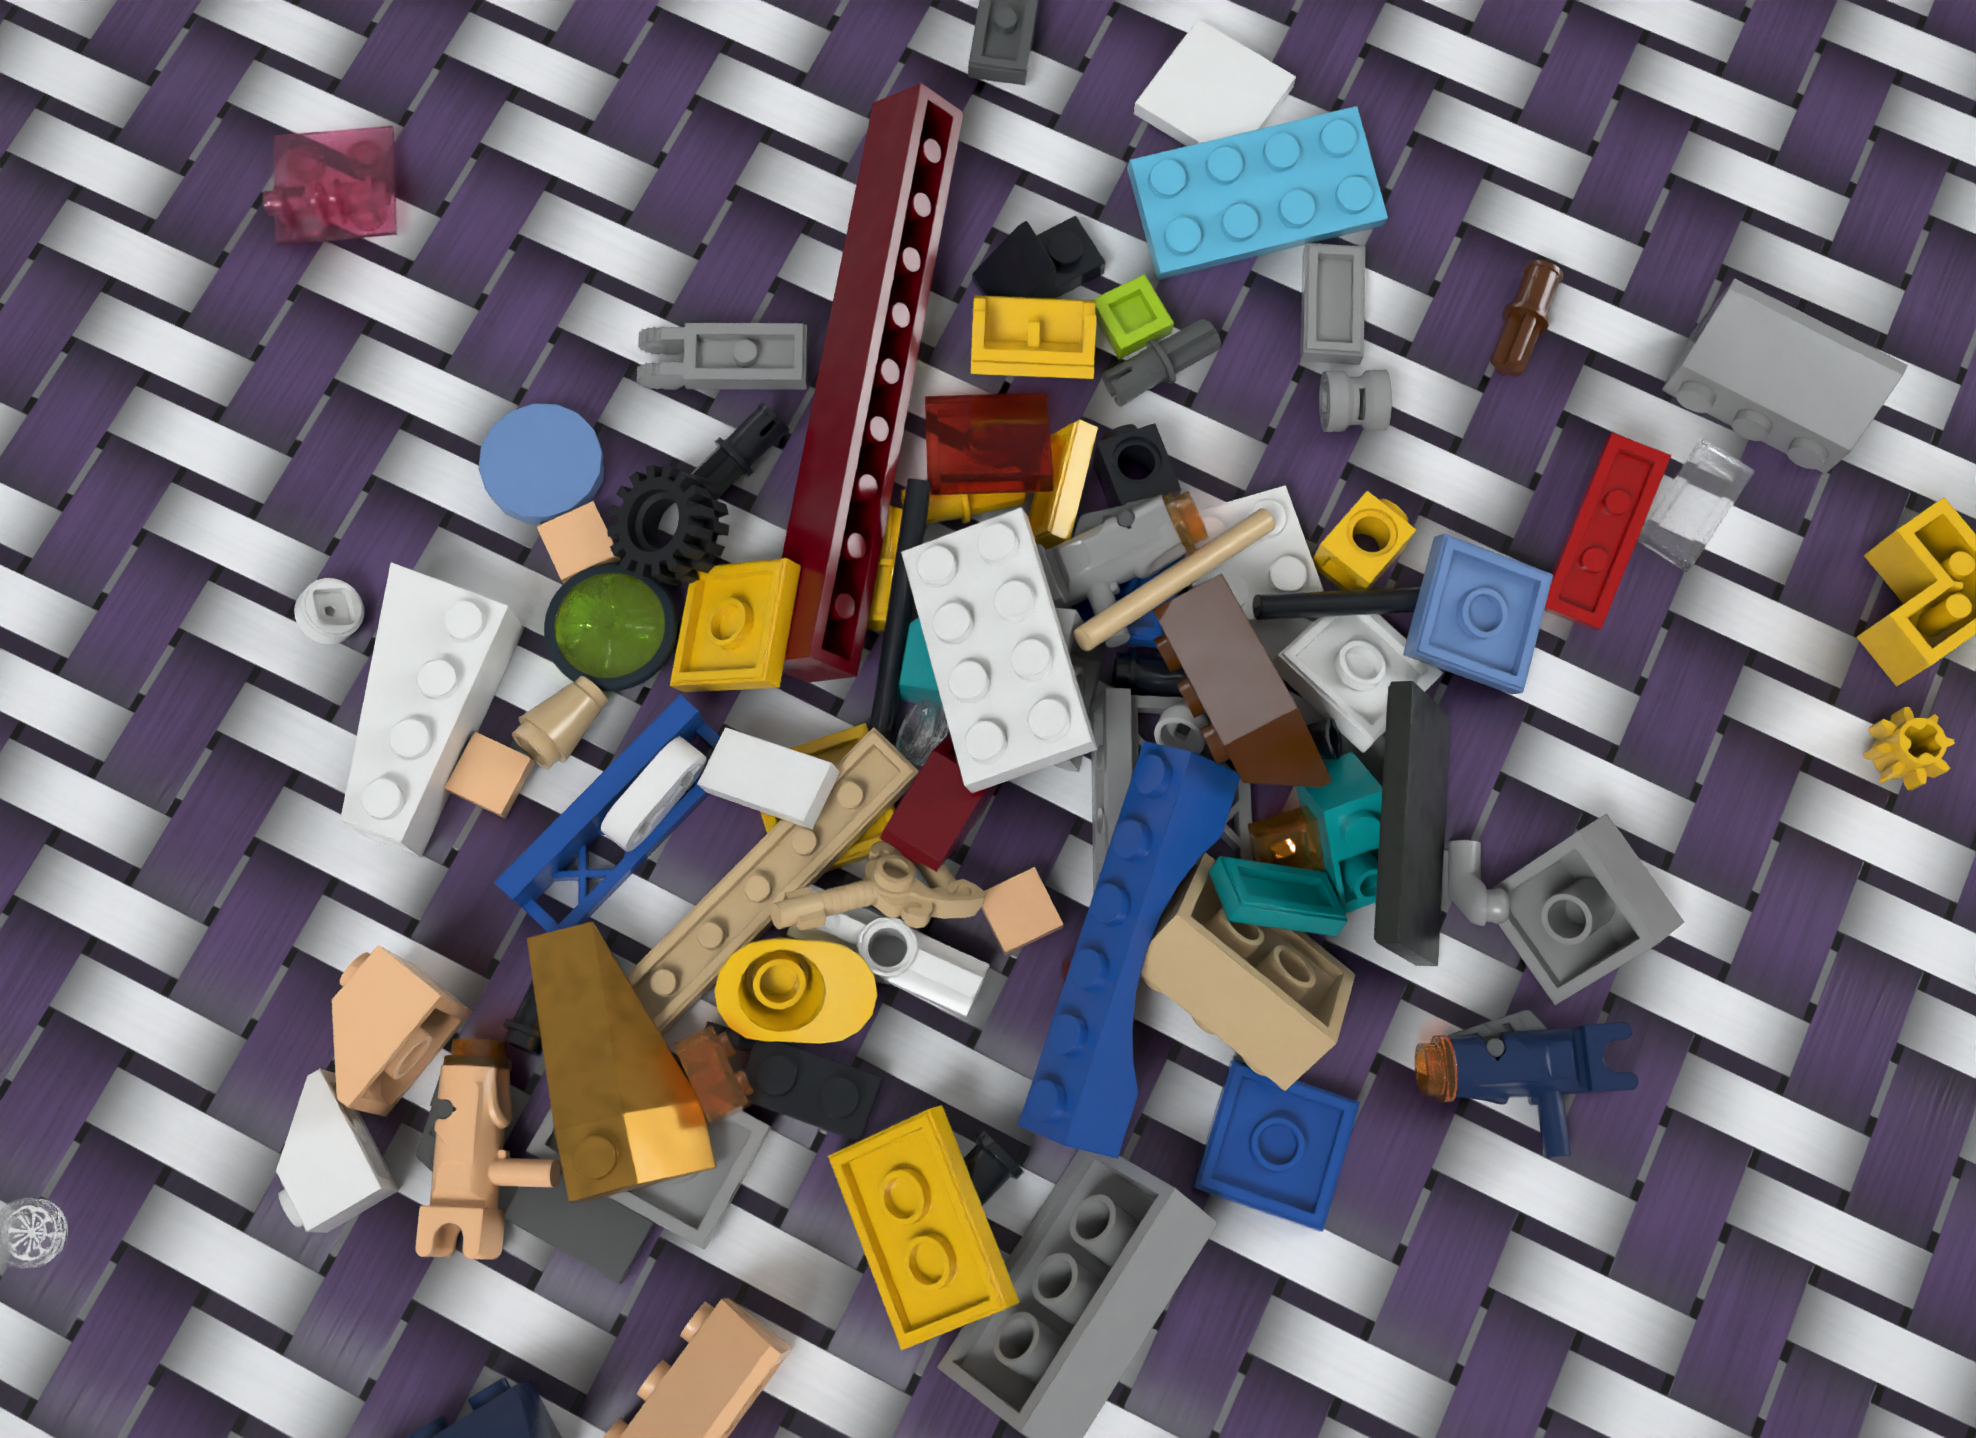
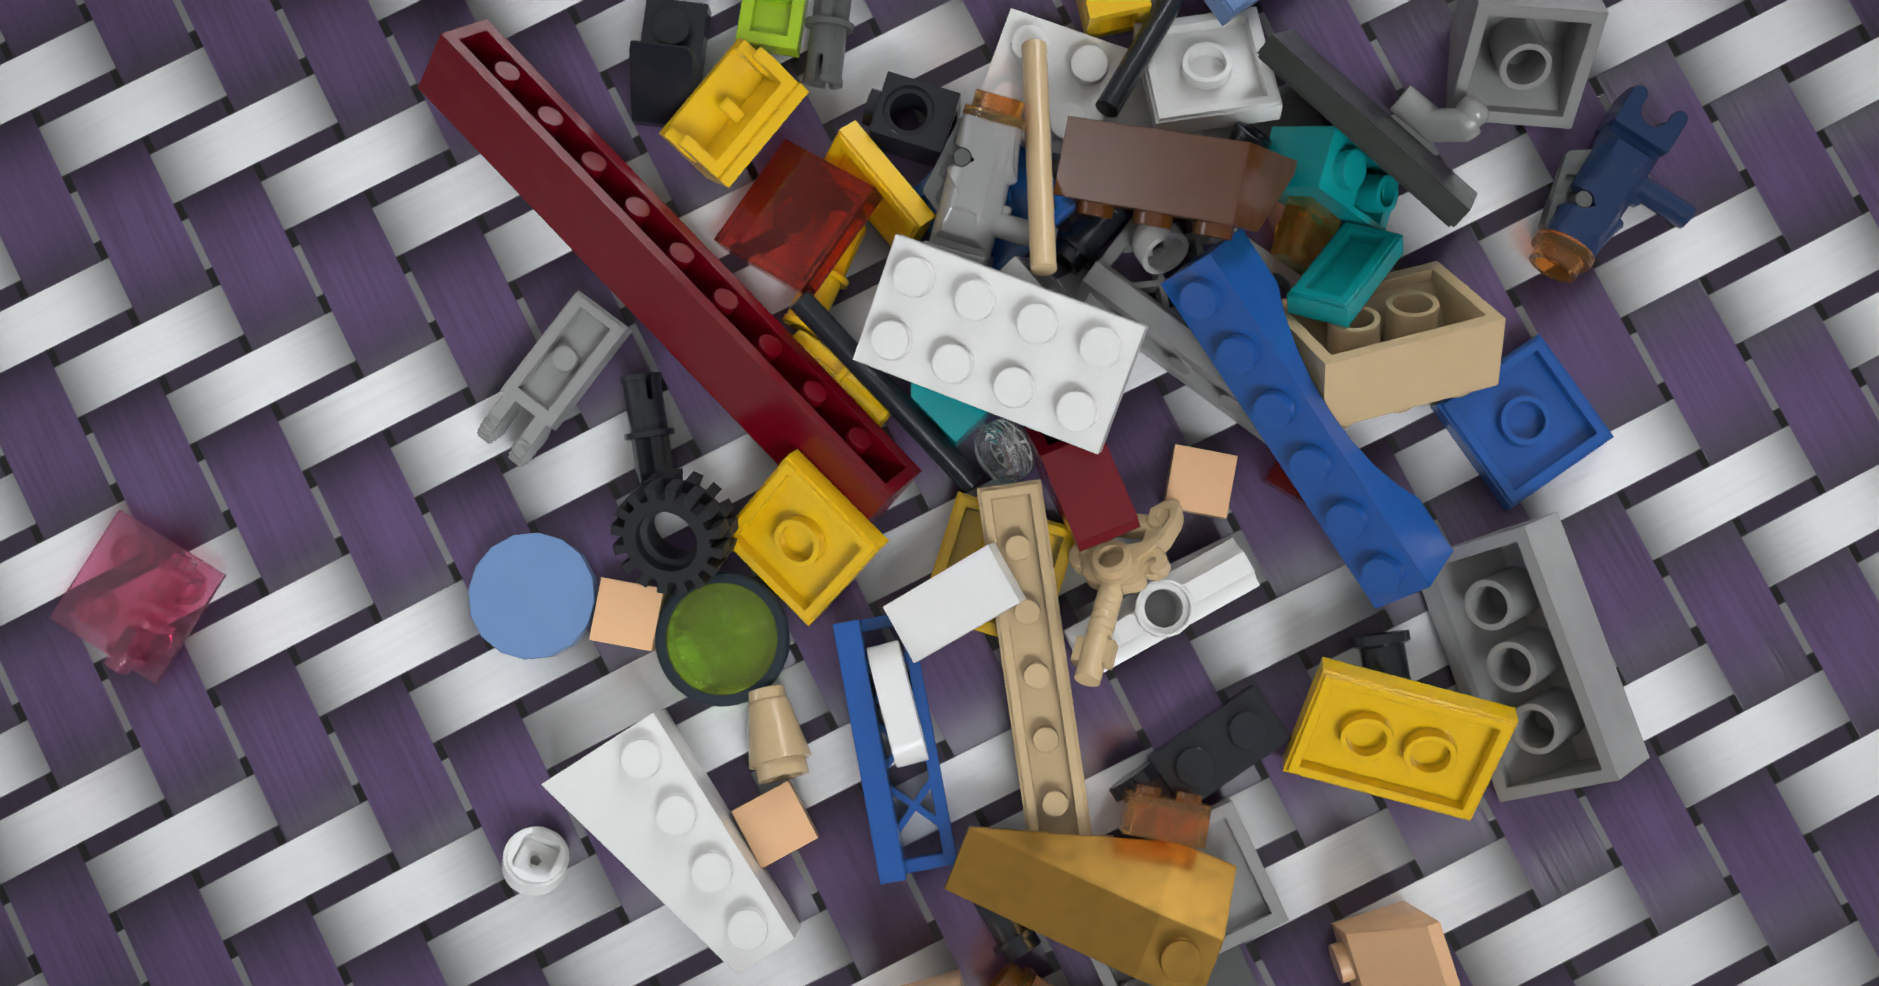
camera: 45 degrees left, 10 degrees up
yellow piece [714,937,878,1044] -> none

